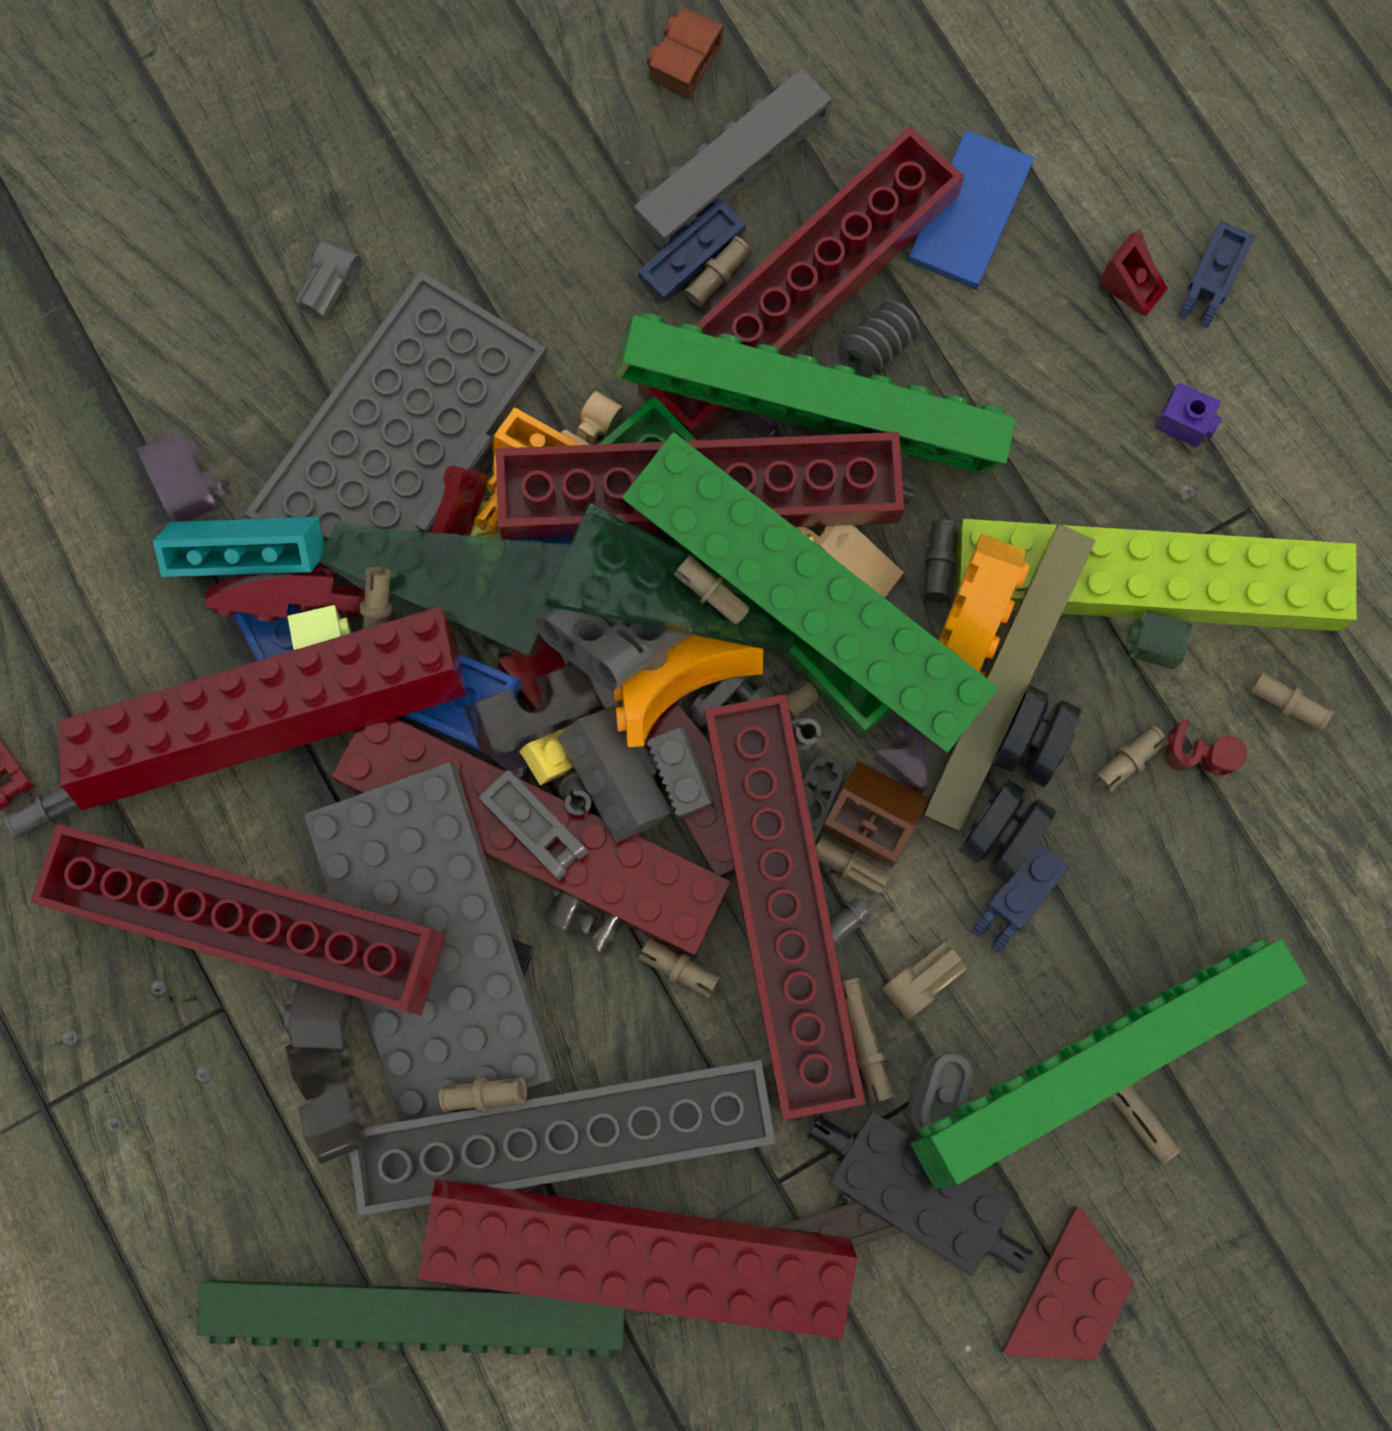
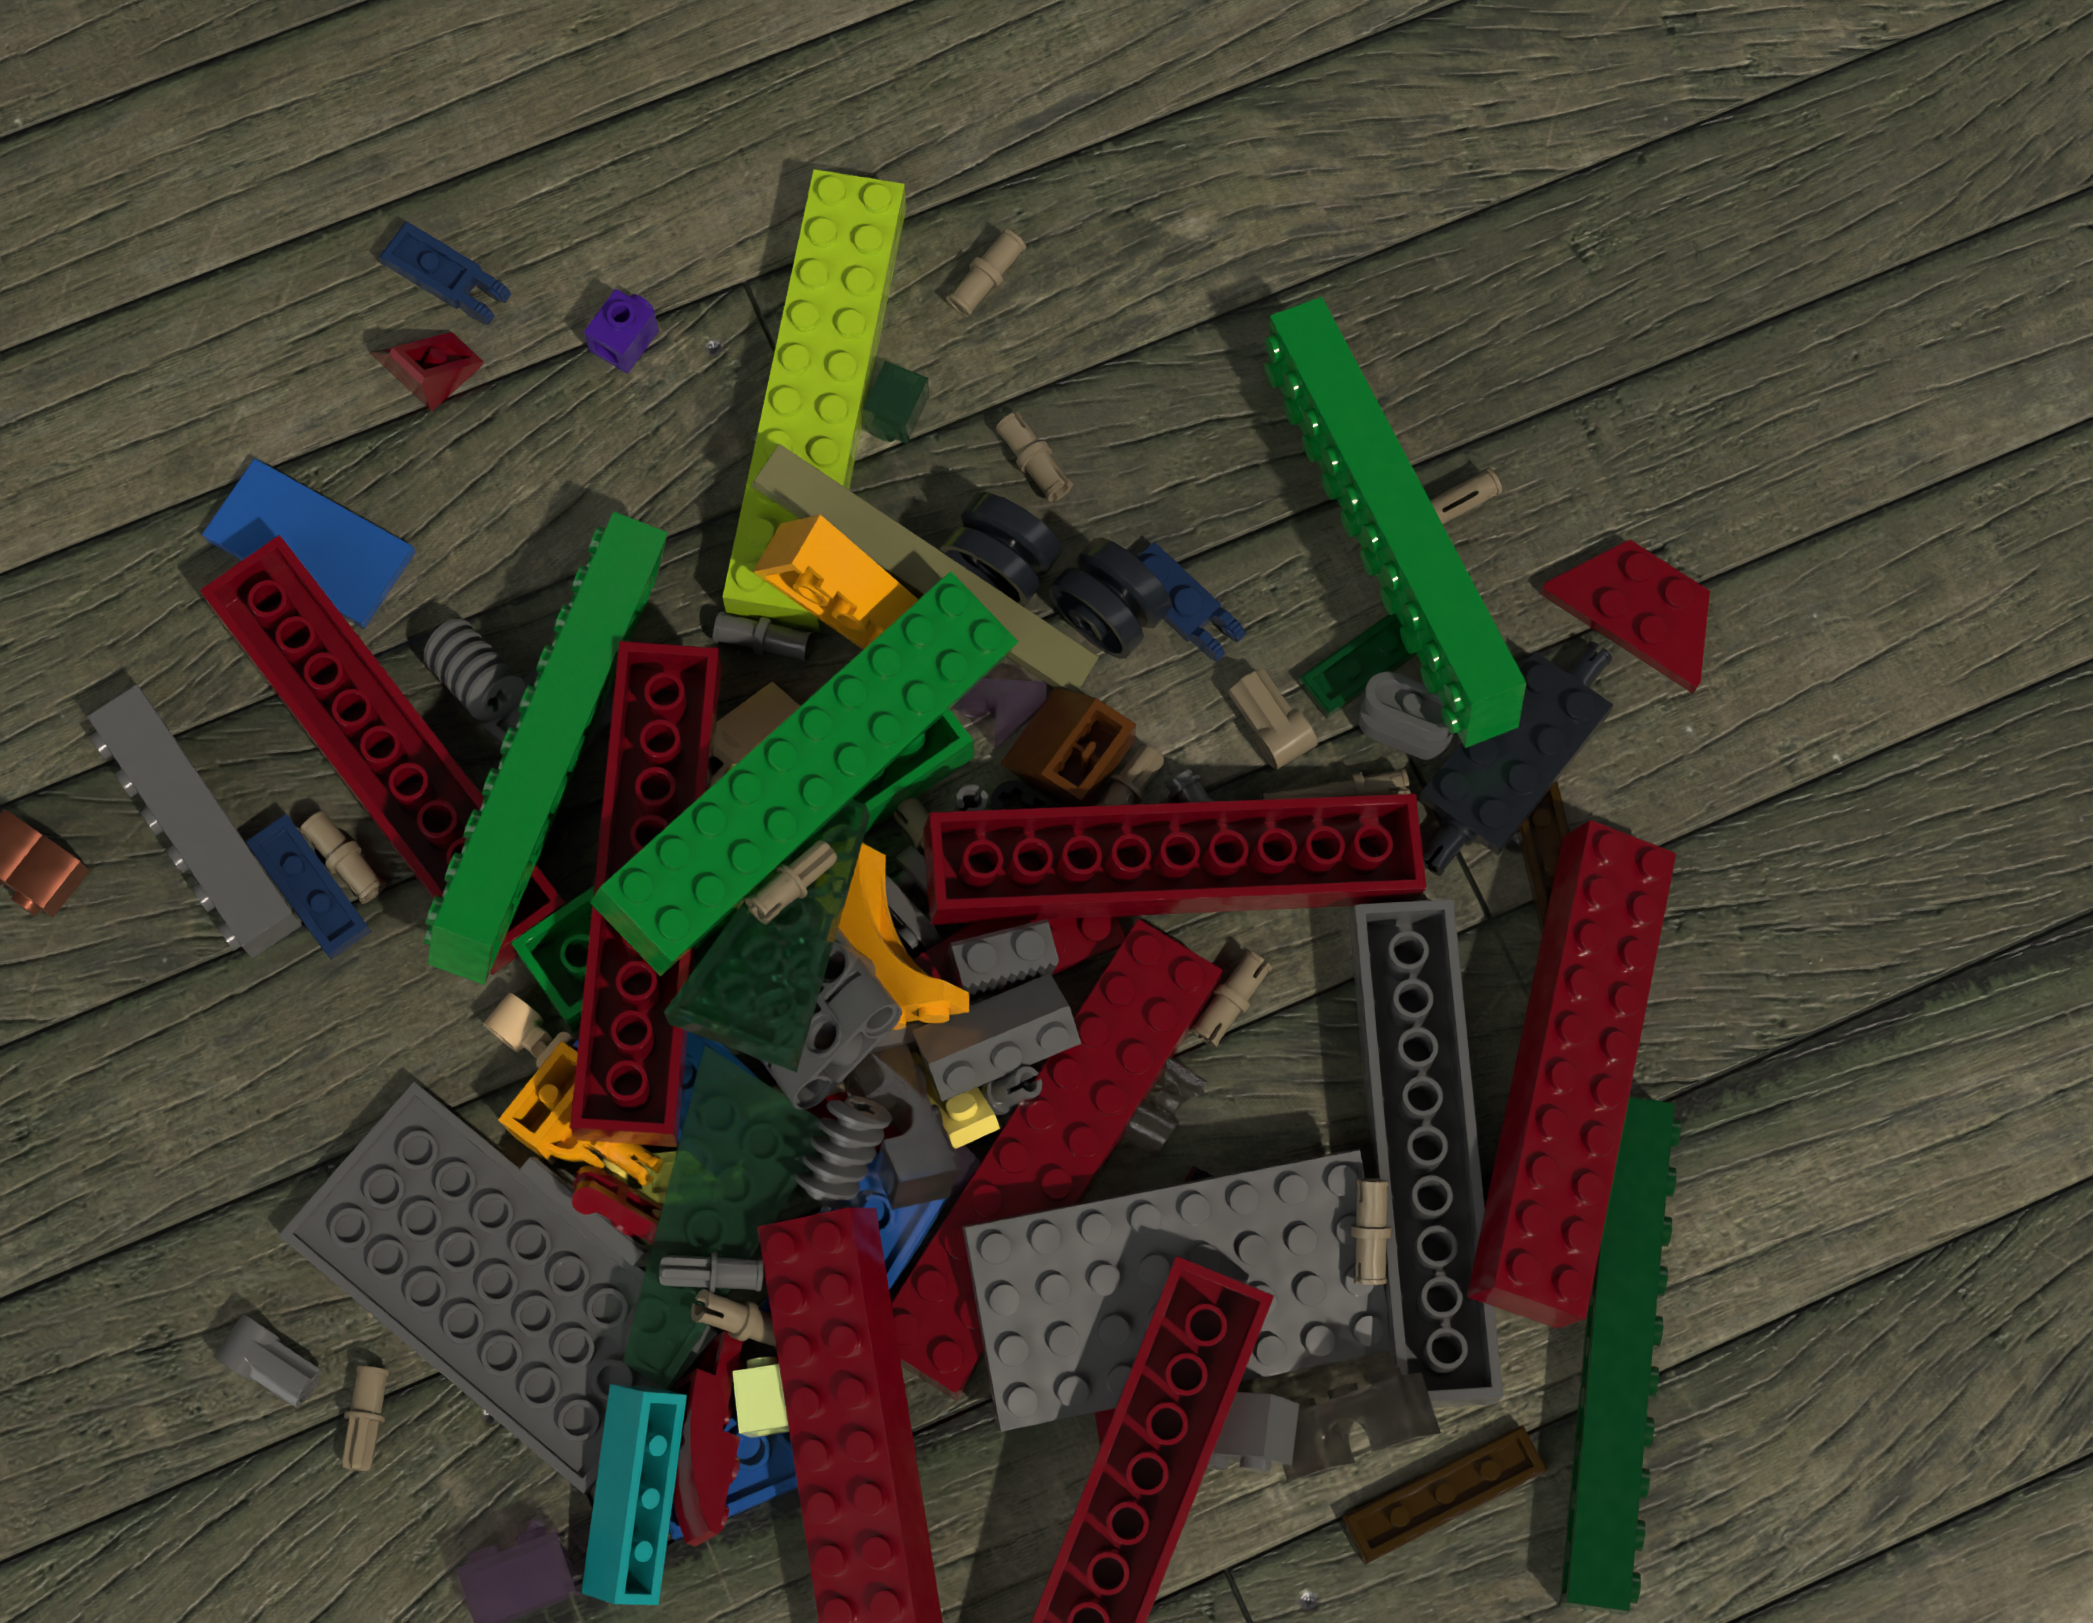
camera: 85 degrees left, 5 degrees down
dark grey plate [478,769,588,881] -> none
dark red leg [1164,720,1247,776] -> none
none -> dark tan axle [341,1366,389,1471]
none -> dark grey axle [659,1252,763,1293]
none -> dark grey piece [794,1095,892,1210]
none -> dark green tile [1298,614,1417,719]
none -> dark brown tile [1341,1425,1547,1565]

